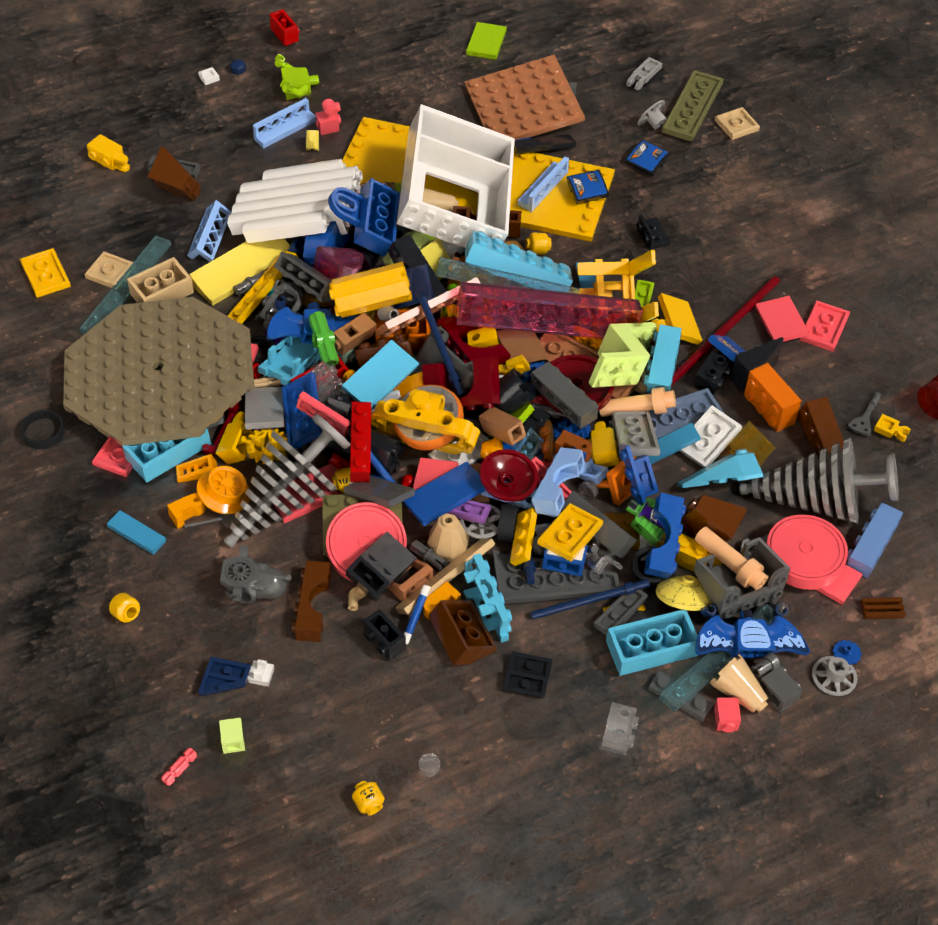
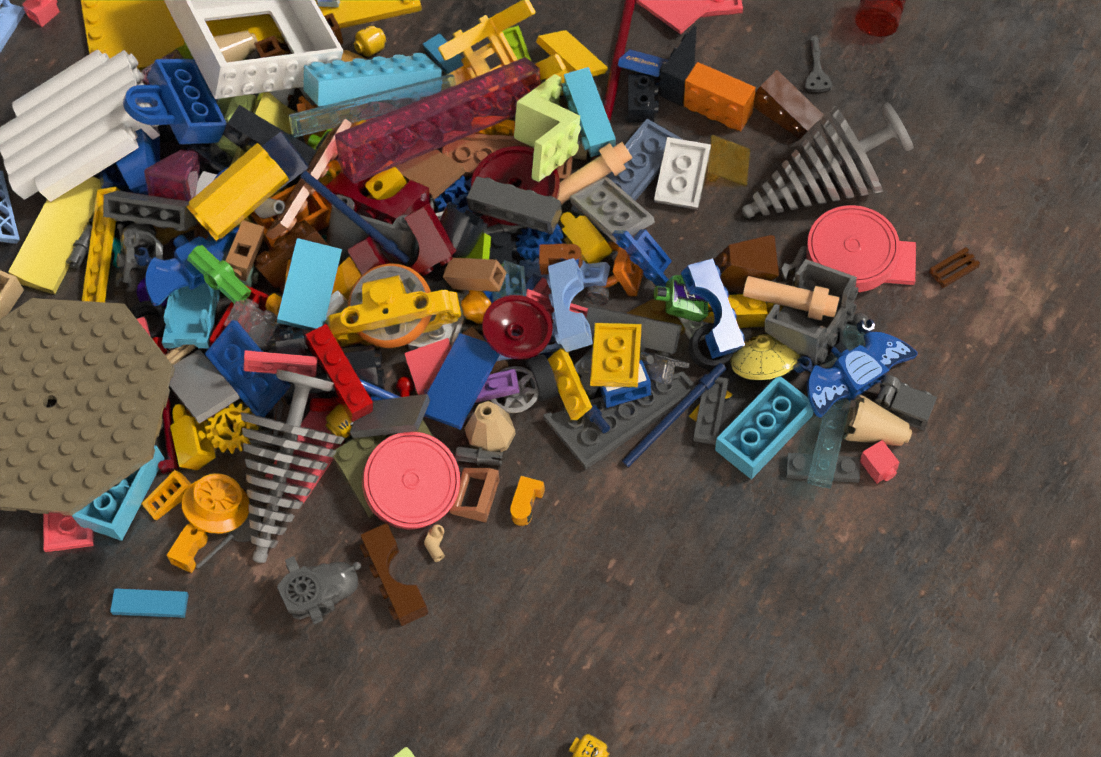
camera: 25 degrees left, 10 degrees up
yellow head [109,593,140,623] -> none
dark blue wing [198,657,251,696] -> none
white tile [248,659,274,687] -> none
light yellow piece [306,130,319,151] -> none
black slope [346,532,417,602] -> none
black brick [363,609,406,660] -> none
tan tile [395,538,495,615] -> none
blue bar [404,584,431,645] -> none
clear tile [418,753,440,776] -> none
reddish brown slope [428,600,497,665] -> none
medium azure piece [463,553,512,643] -> none
yellow plate [499,355,531,375] -> none
black slope [503,651,553,698] -> none
clear orange slope [539,420,555,462] -> none
clear brick [601,702,639,755] -> none
dark azure tile [649,423,701,464] -> none
medium azure wedge [677,449,763,488] -> none
light grey wheel [812,656,858,696] -> none
blue piece [832,640,862,665] -> none
medium blue brick [847,502,903,579] -> none
yellow plate [874,414,911,442] -> none

